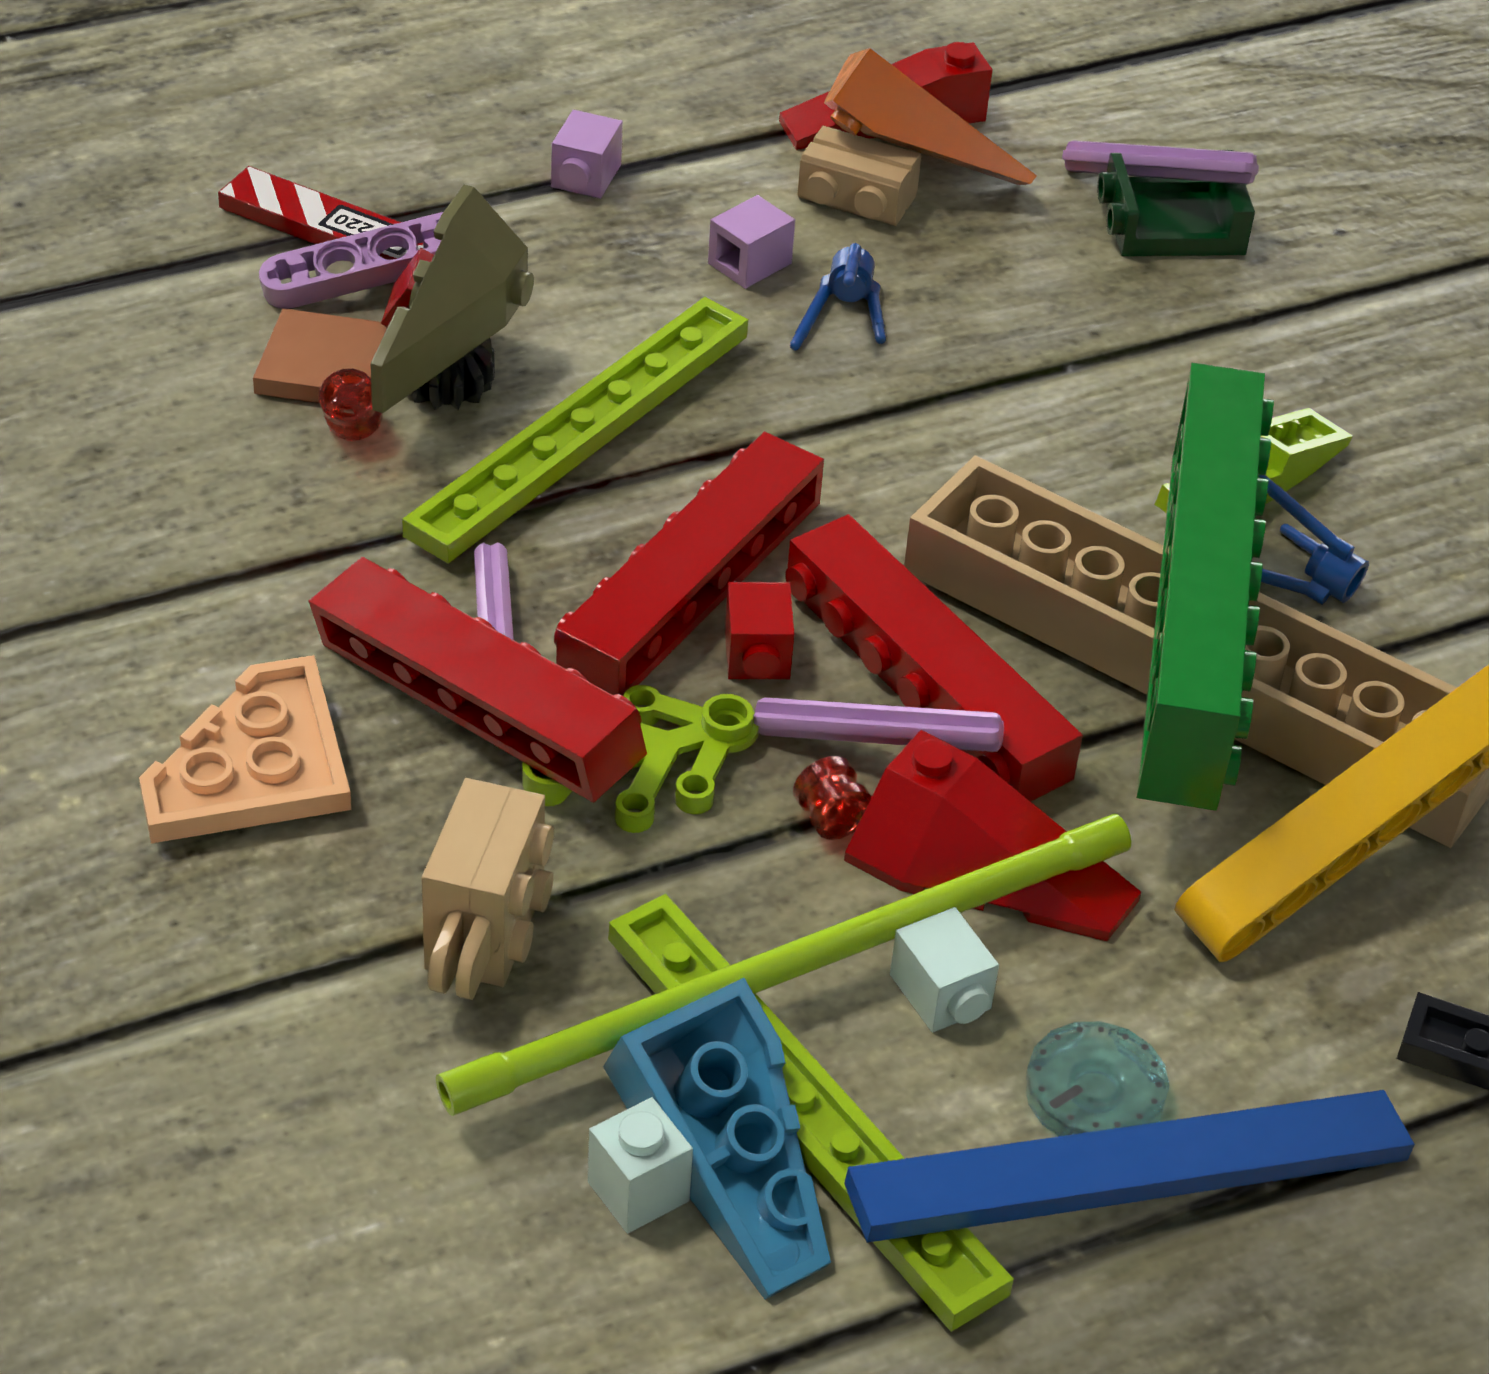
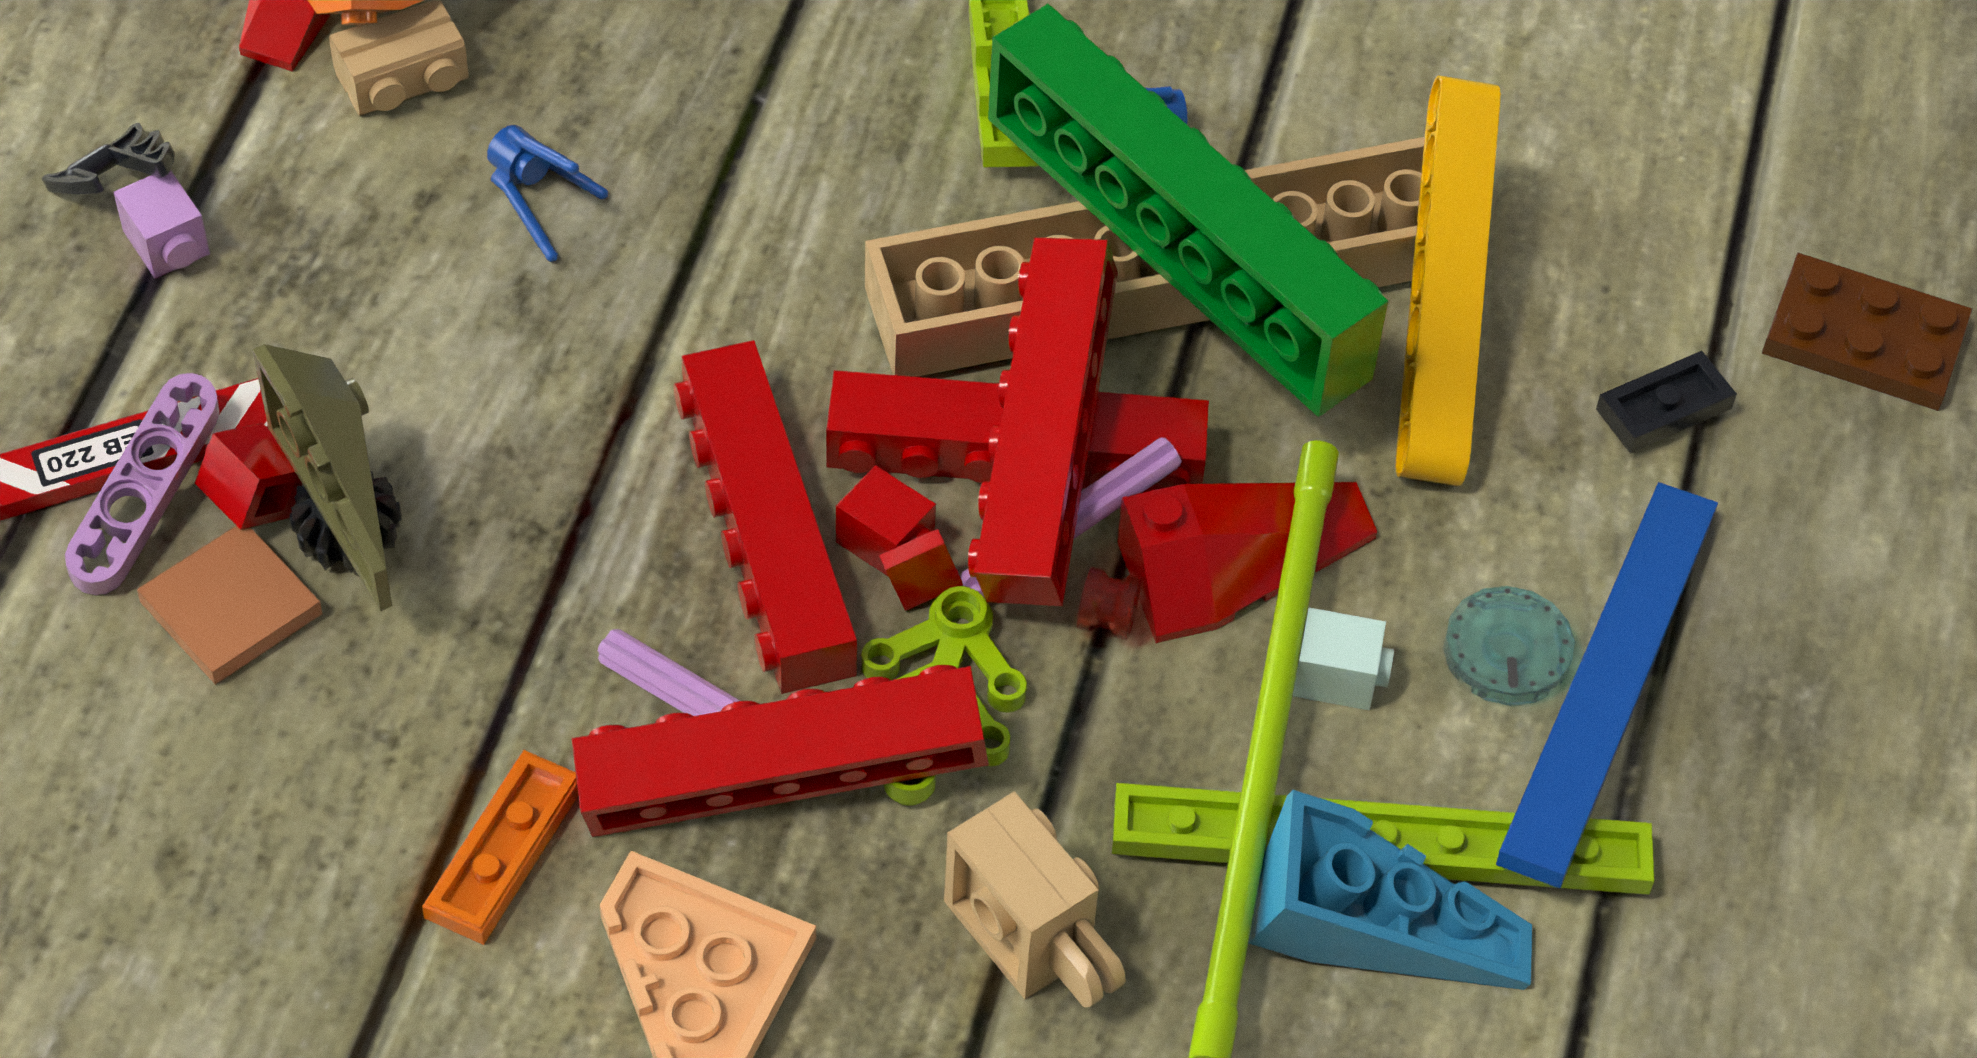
camera: 50 degrees left, 10 degrees up
clear red wheel [319,368,383,441] -> none
lime plate [402,297,749,564] -> none
light aqua brick [588,1097,693,1234] -> none
lavender brick [708,195,795,289] -> none
none -> black piece [42,123,175,195]
none -> orange tile [422,750,578,945]
none -> red tile [879,529,963,611]
none -> red brick [968,237,1118,606]

